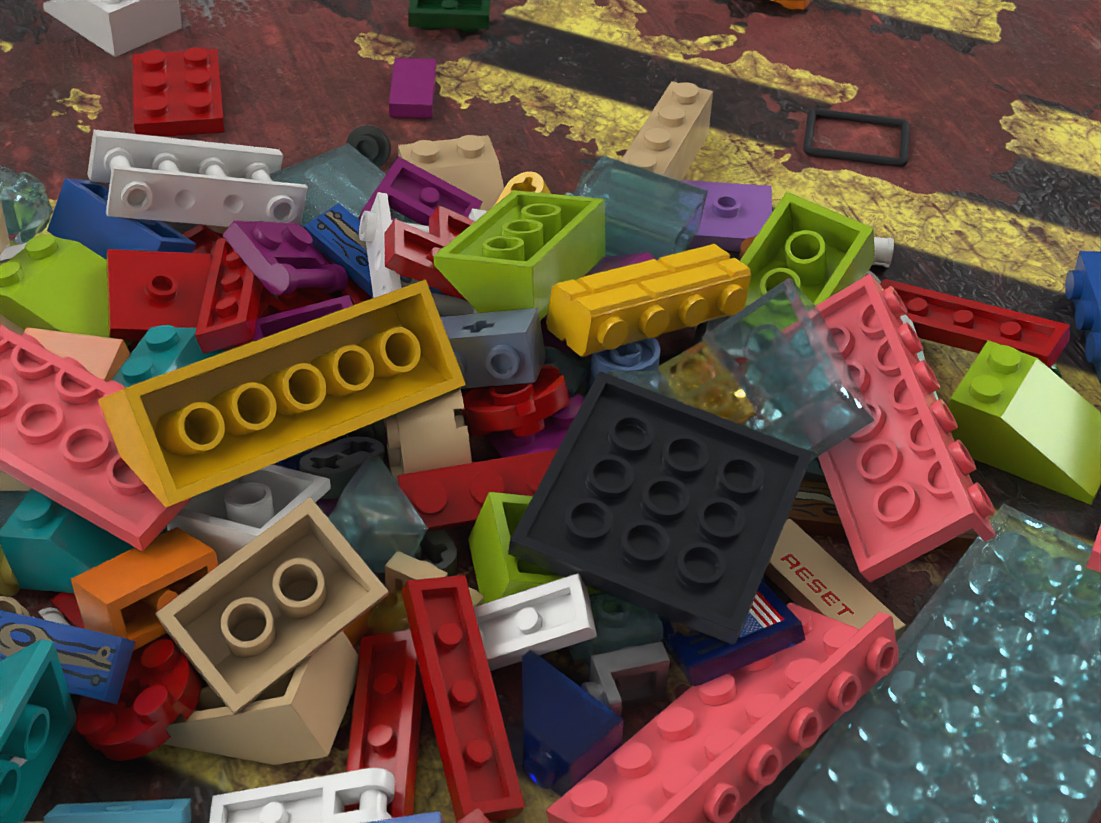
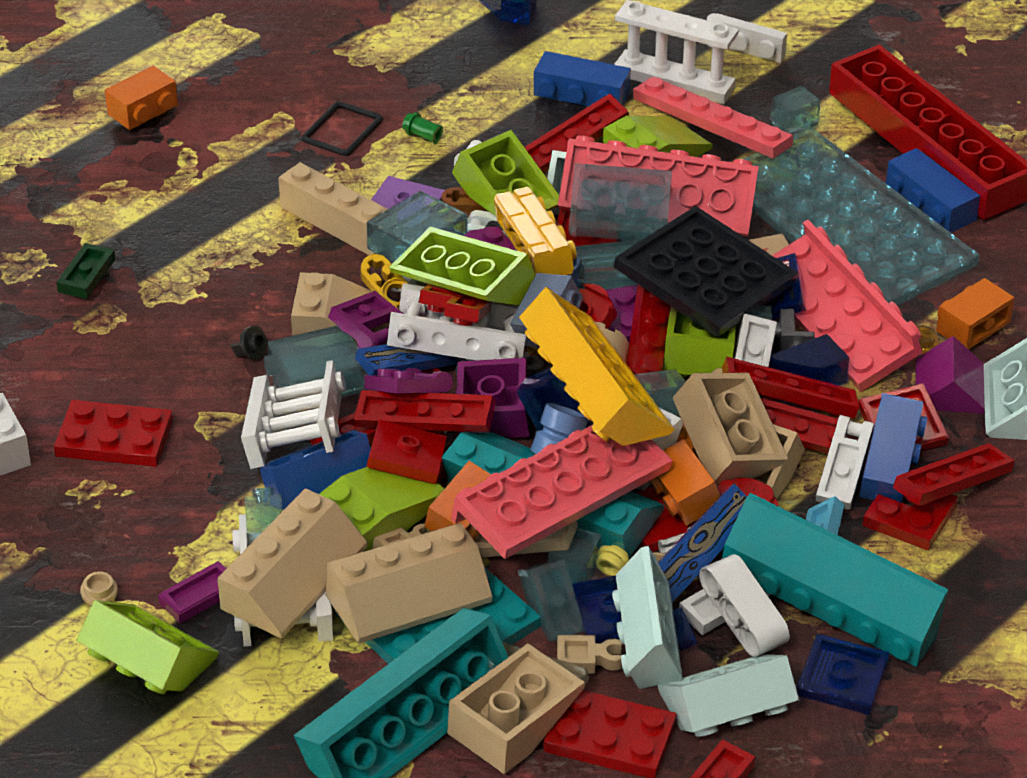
camera: 70 degrees left, 0 degrees up
magenta tile [389,58,437,118] -> none
clear yellow slope [658,340,757,425] -> none
none -> green pin [402,112,443,144]

